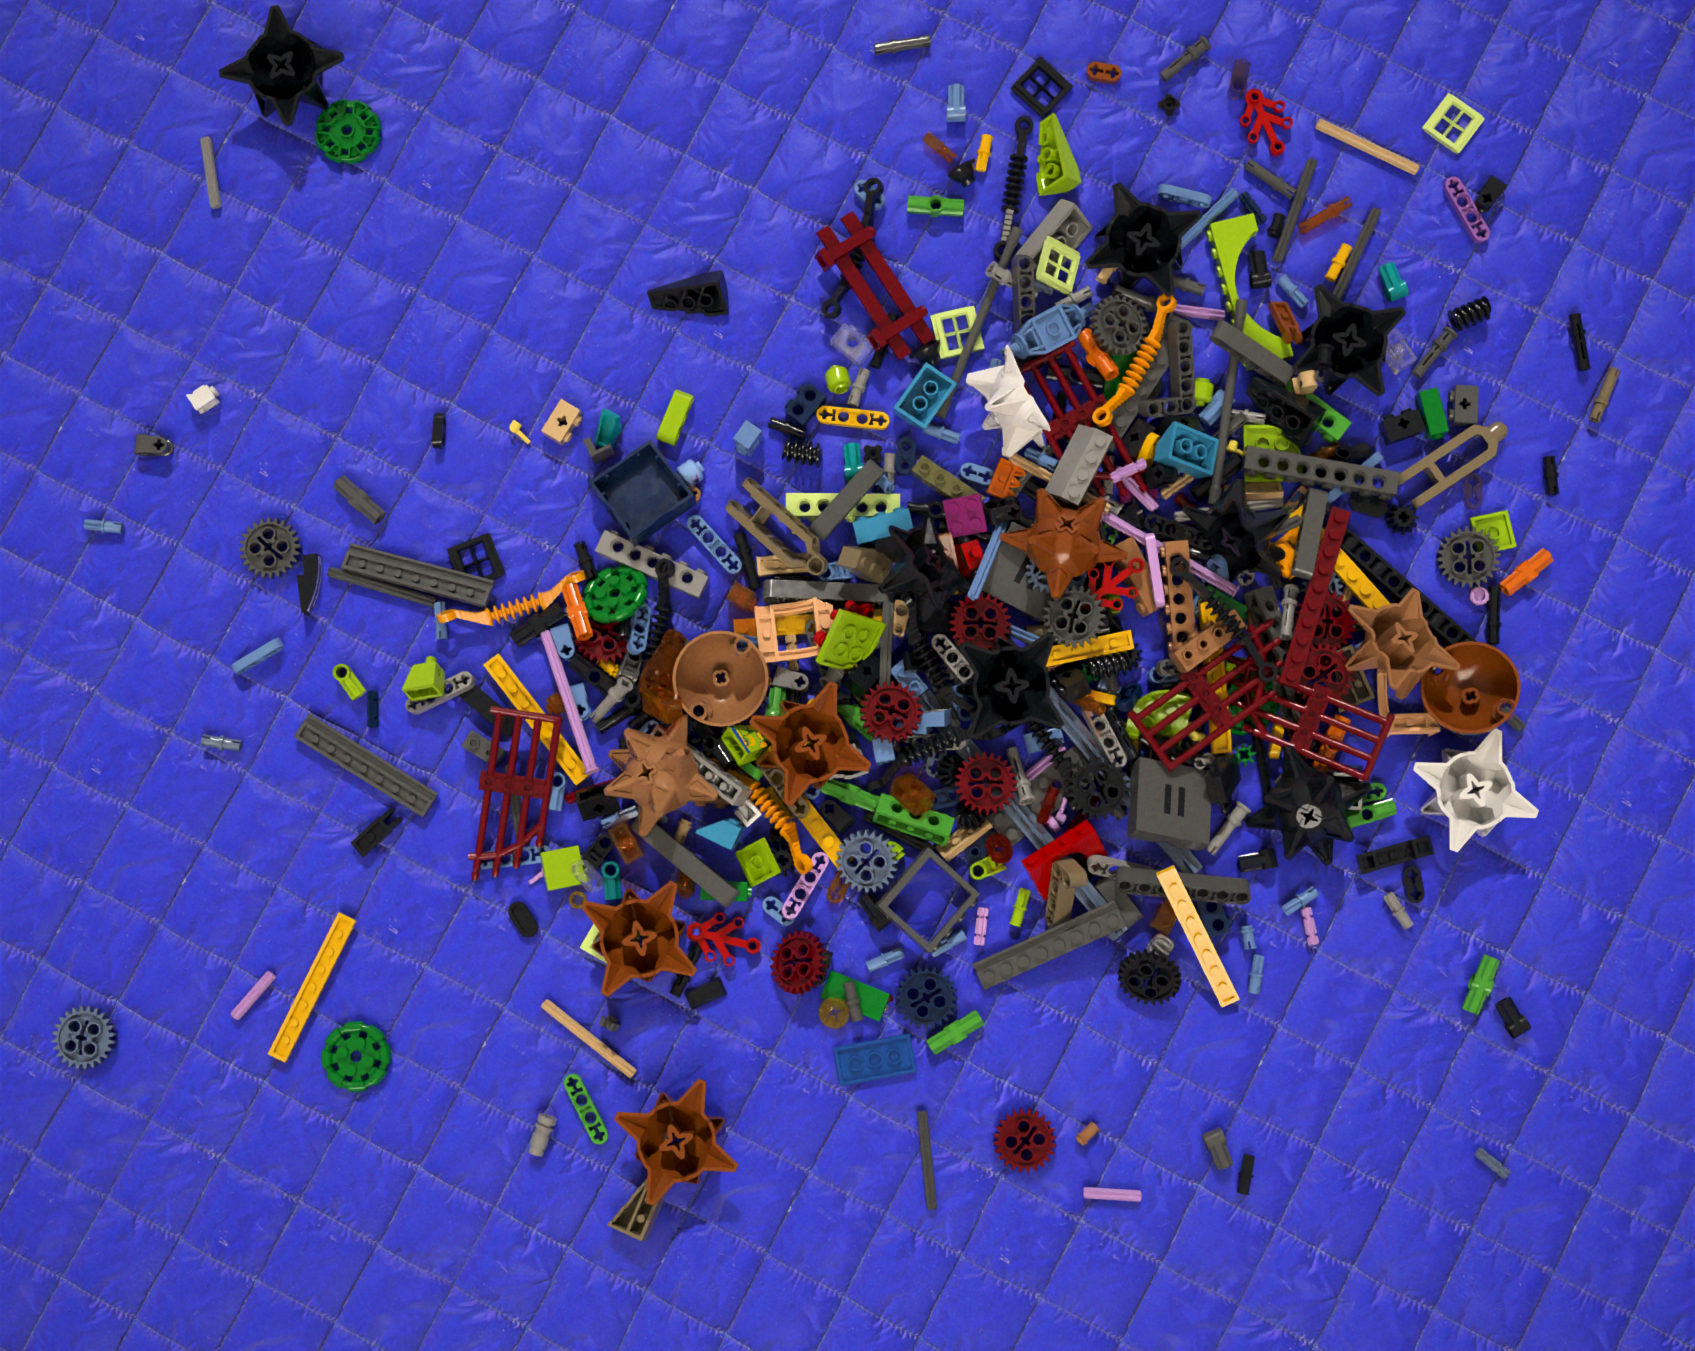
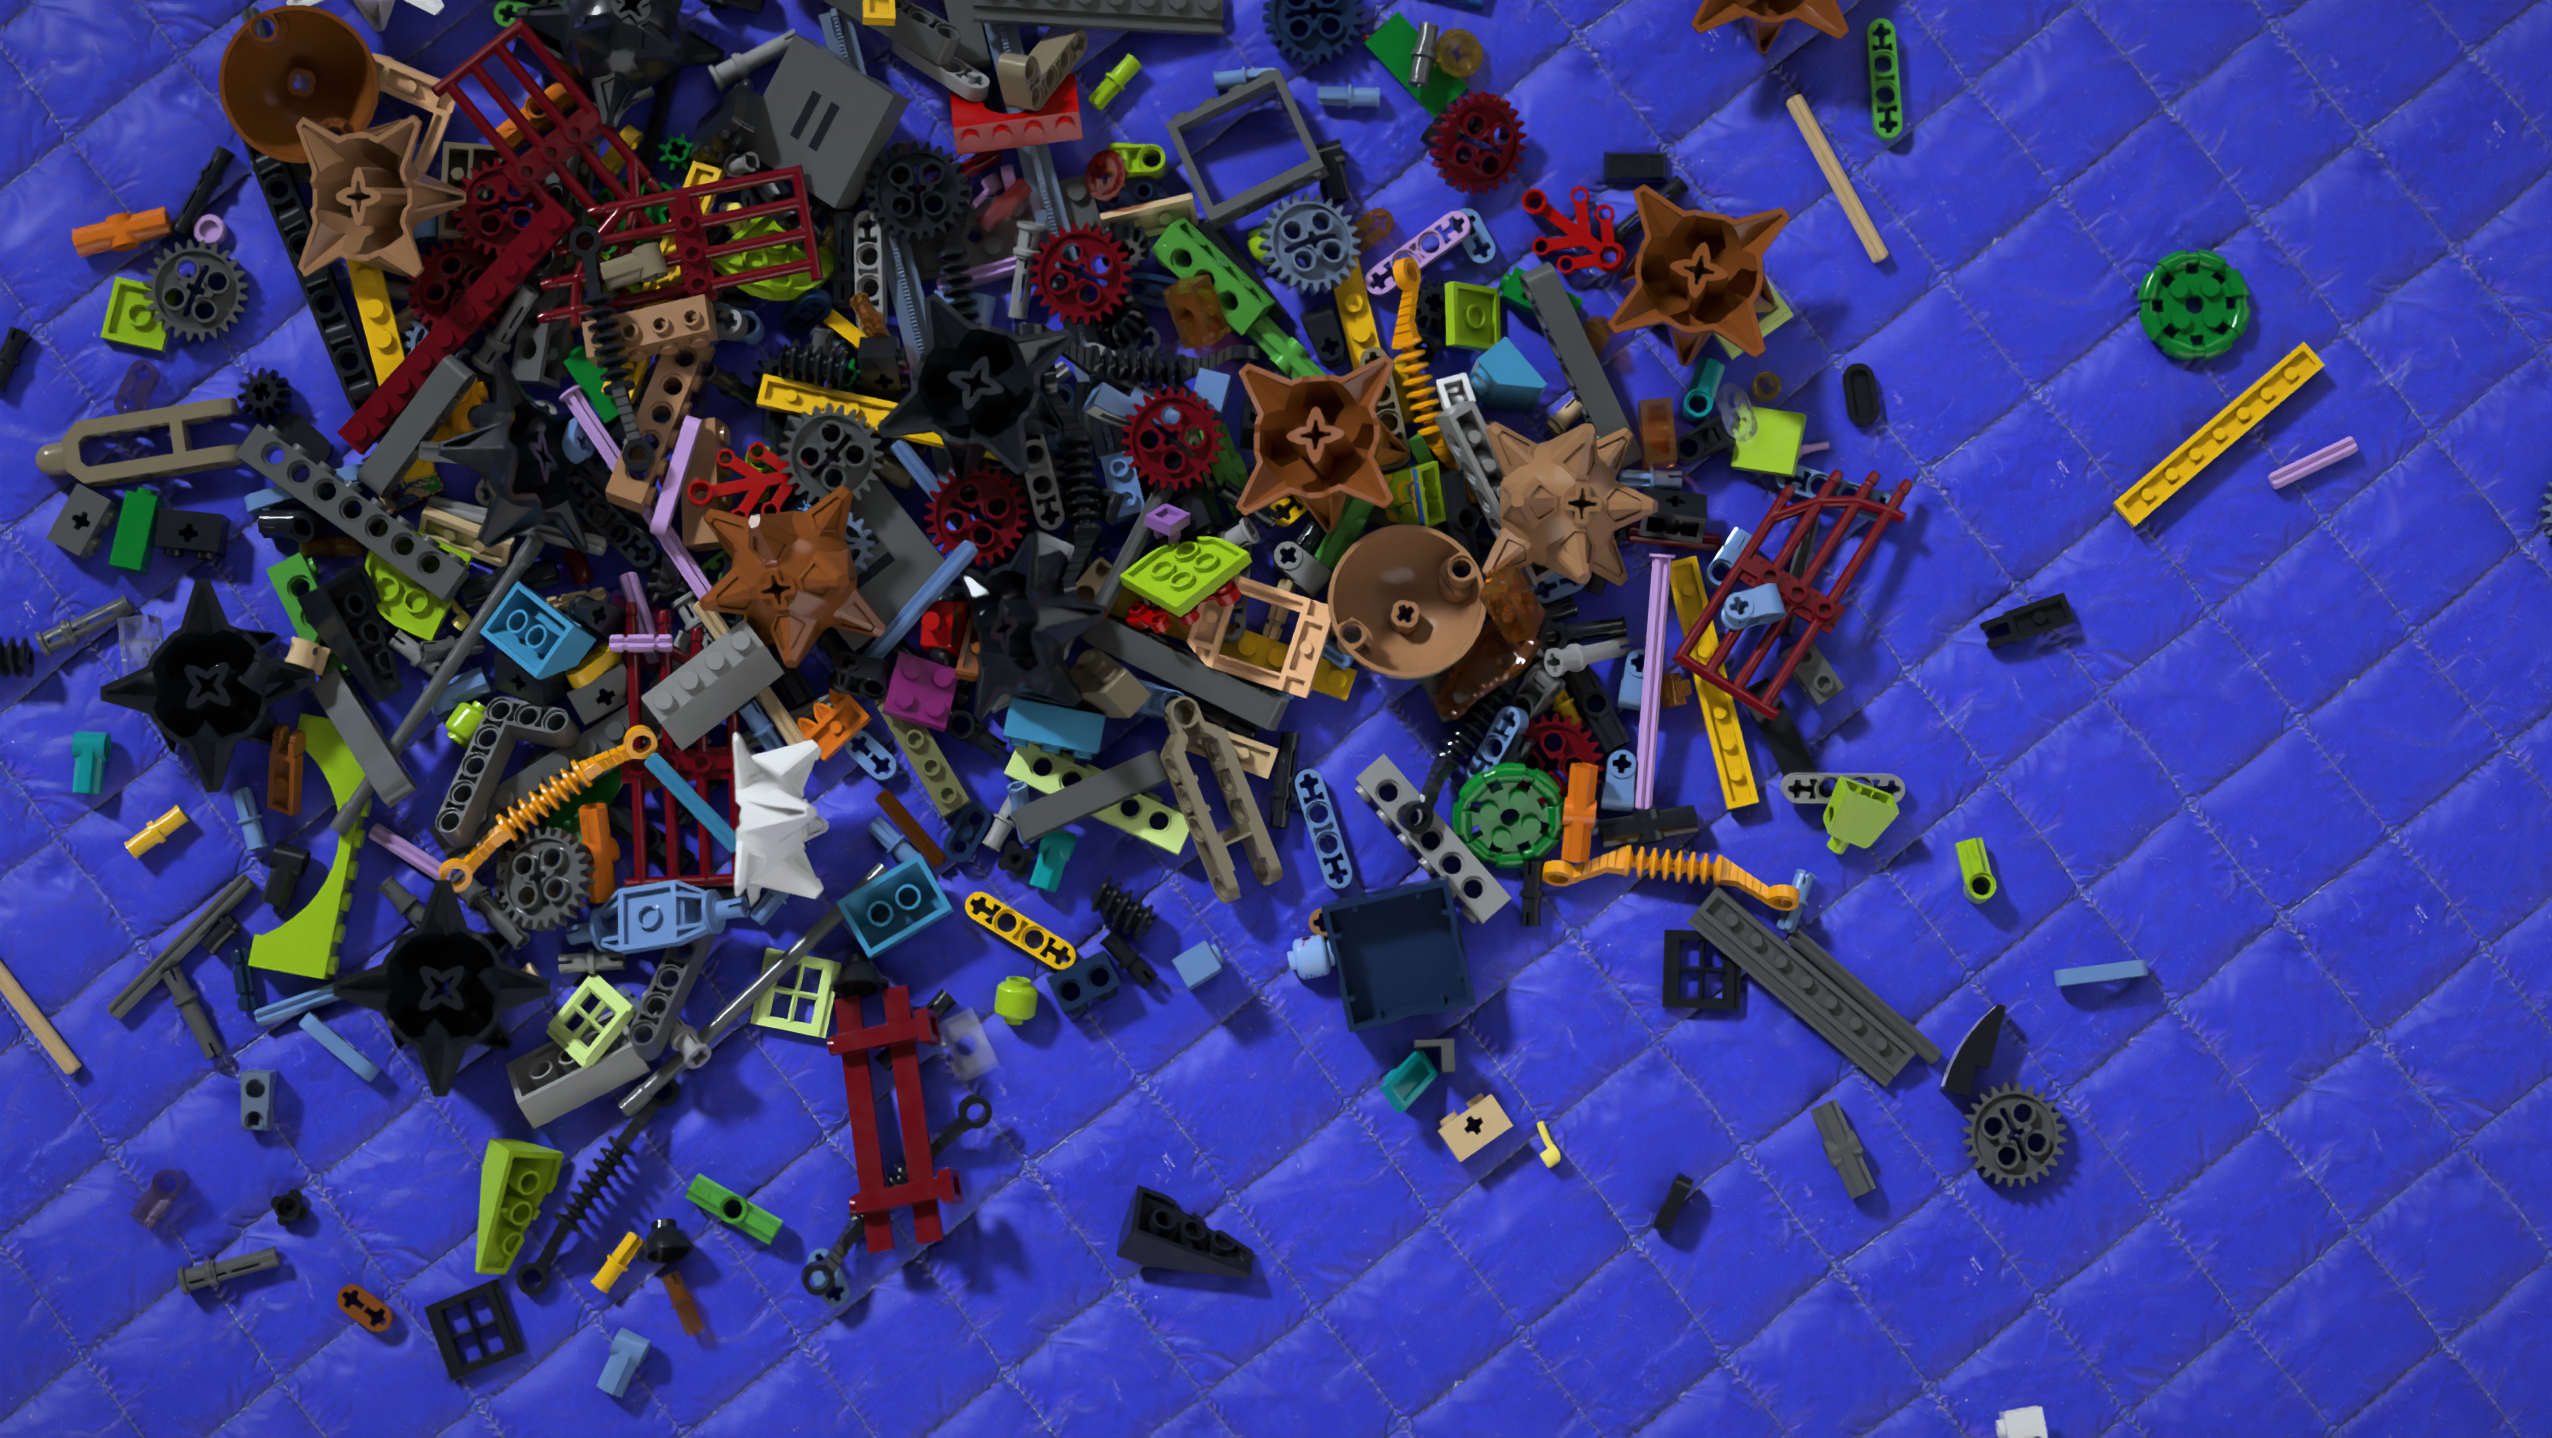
camera: 160 degrees left, 0 degrees up
medium blue axle [83,519,124,534] -> none
dark grey piece [134,434,174,456] -> none
sand blue pin [201,734,243,752] -> none
dark grey plate [294,714,439,817] -> none
dark blue axle [367,690,379,728] -> none
light grey axle [528,1113,557,1157] -> none
dark grey plate [599,1014,621,1032] -> none
lime beam [656,389,694,446] -> none
clear orange brick [726,581,758,615] -> none
light grey pin [847,368,871,407] -> none
lavender axle [973,907,989,946] -> none
red plant [1239,89,1293,157] -> none
clear orange pin [1298,196,1353,235] -> none
dark grey axle [1333,207,1381,300] -> none
none -> sand blue leg [241,1069,277,1131]
none -> dark tan piece [600,242,669,291]
none -> dark azure axle [644,752,736,853]
none -> black pin [701,362,758,407]
none -> reddish brown axle [875,789,947,869]
none -> medium lavender tile [1145,503,1190,545]
none -> medium blue piece [1721,583,1786,630]

